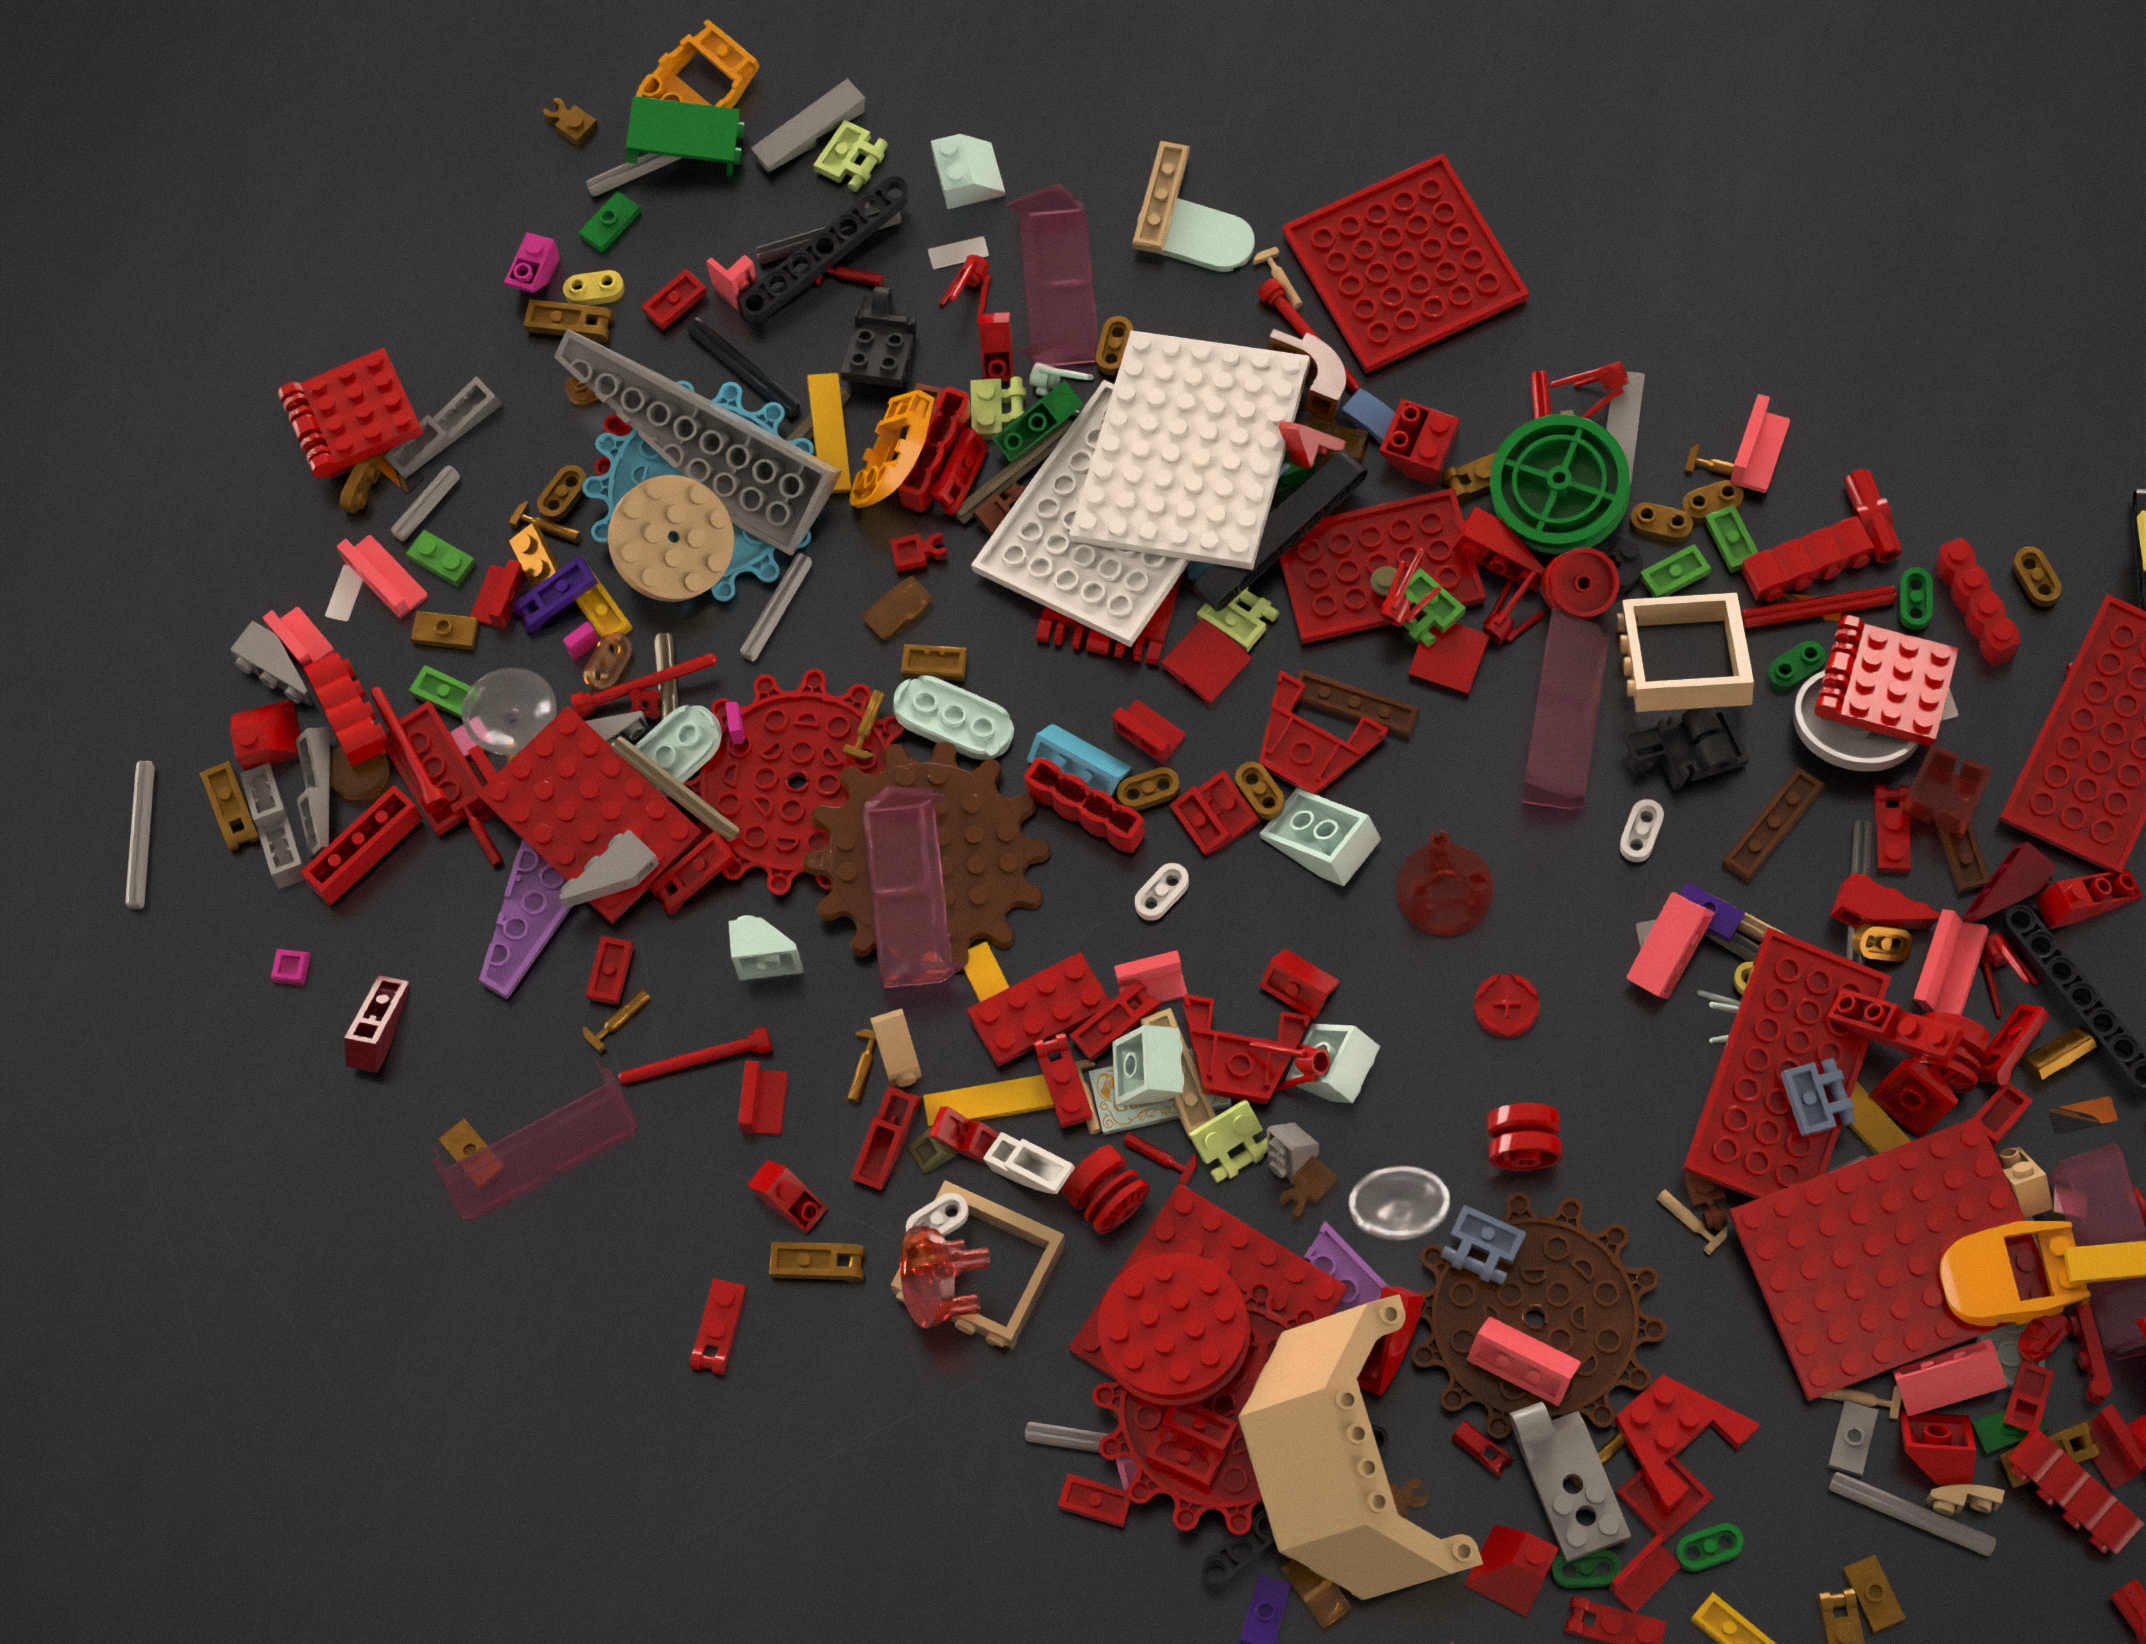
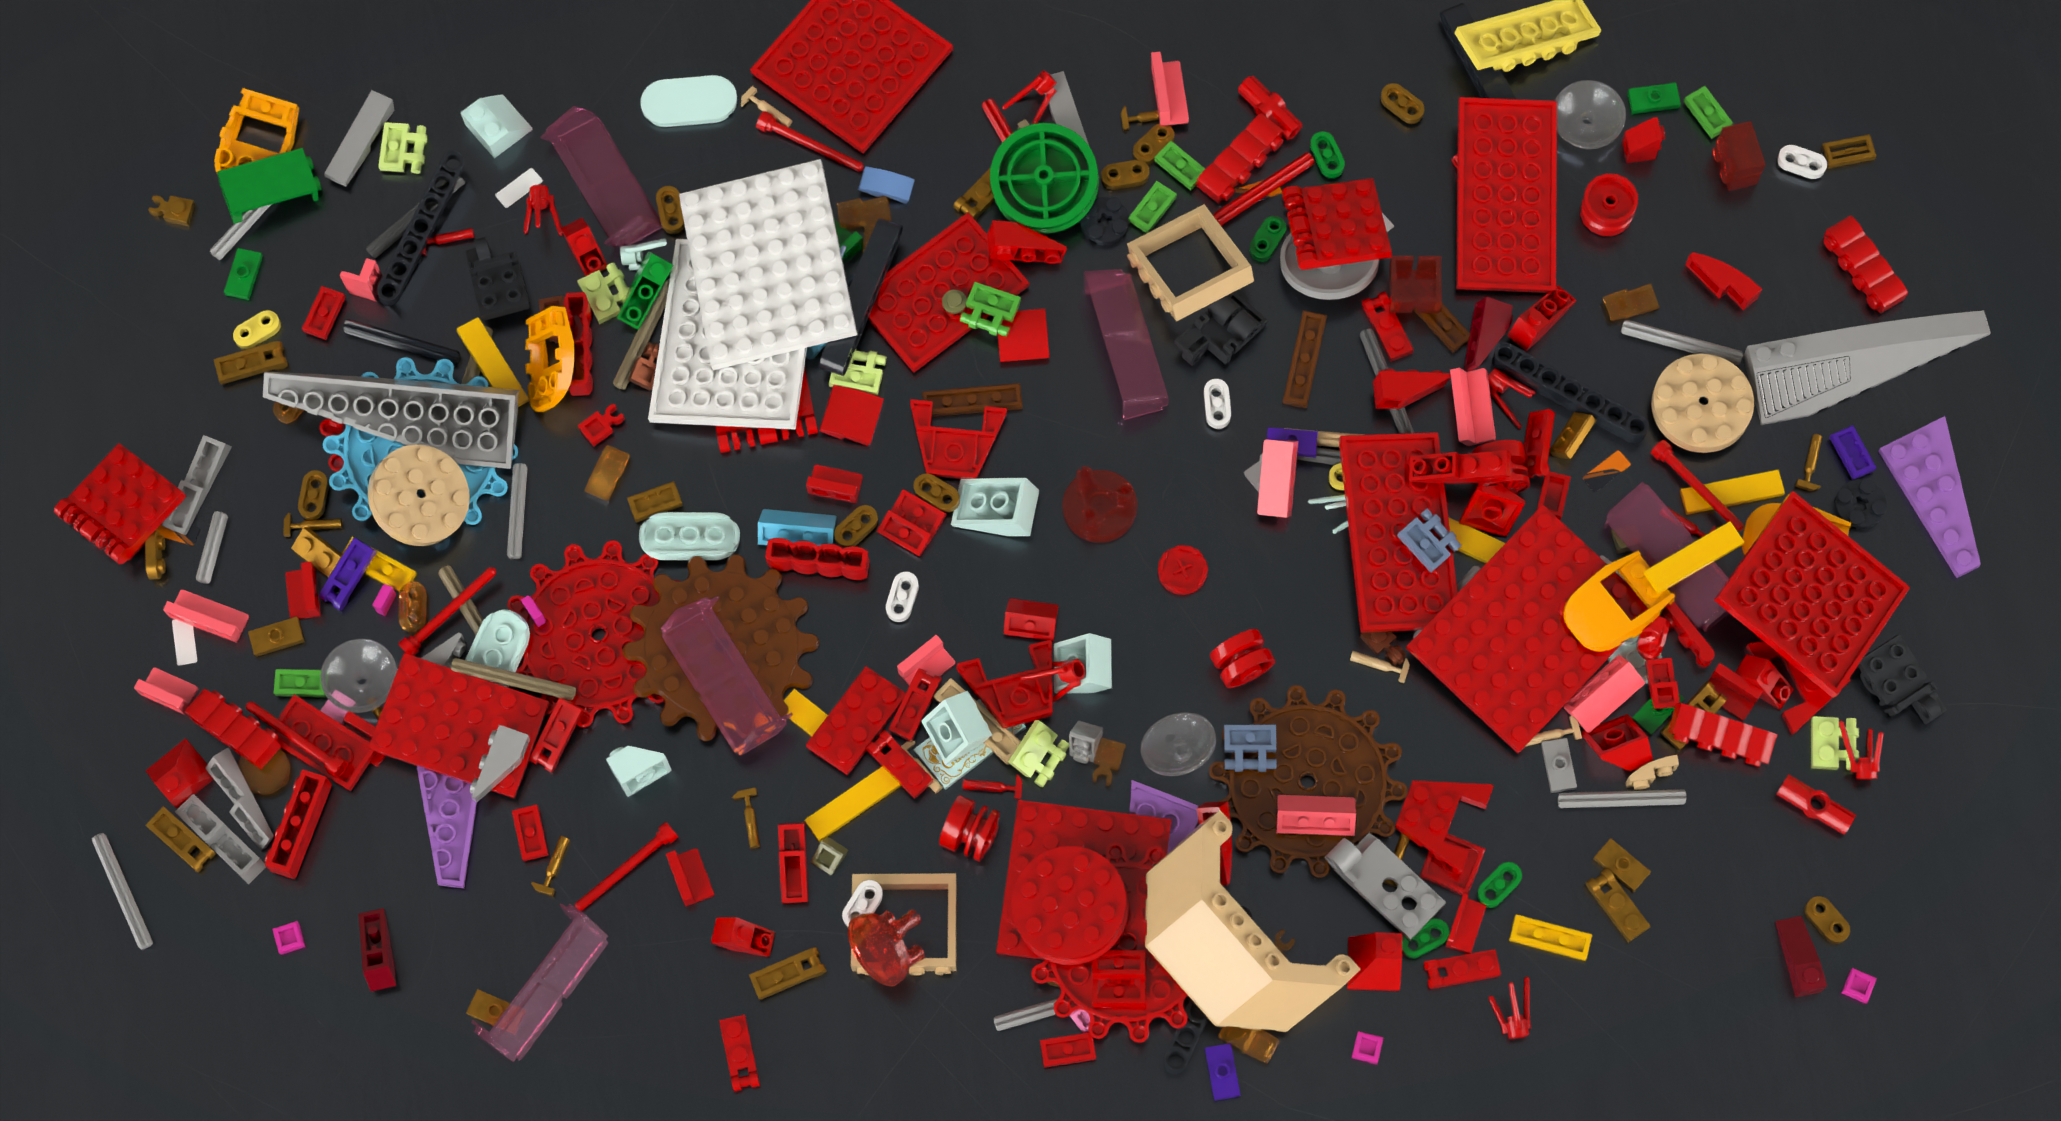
camera: 30 degrees left, 5 degrees up
light grey slope [230,621,314,707] -> none
bright green plate [406,530,476,587] -> none
red piece [450,795,503,866] -> none
dark pink slope [504,232,560,293] -> none
red plate [629,688,661,720] -> none
pearl gold piece [843,690,885,761] -> none
tan slope [870,1008,922,1087] -> none
red plate [929,428,989,515] -> none
red slope [929,1106,1000,1165] -> none
white slope [983,1132,1075,1194] -> none
tan tile [1132,141,1190,254] -> none
arch [1266,329,1346,422] -> none
slope [1279,421,1346,468] -> none
red slope [1379,399,1460,487] -> none
red plant [1380,549,1441,627] -> none
red bar [1451,1420,1513,1477] -> none
red plant [1482,571,1545,644] -> none
red wheel [1541,548,1620,620] -> none
pearl gold plate [1852,924,1913,962] -> none
red brick [1936,538,2020,667] -> none
tan slope [1996,1147,2053,1218] -> none

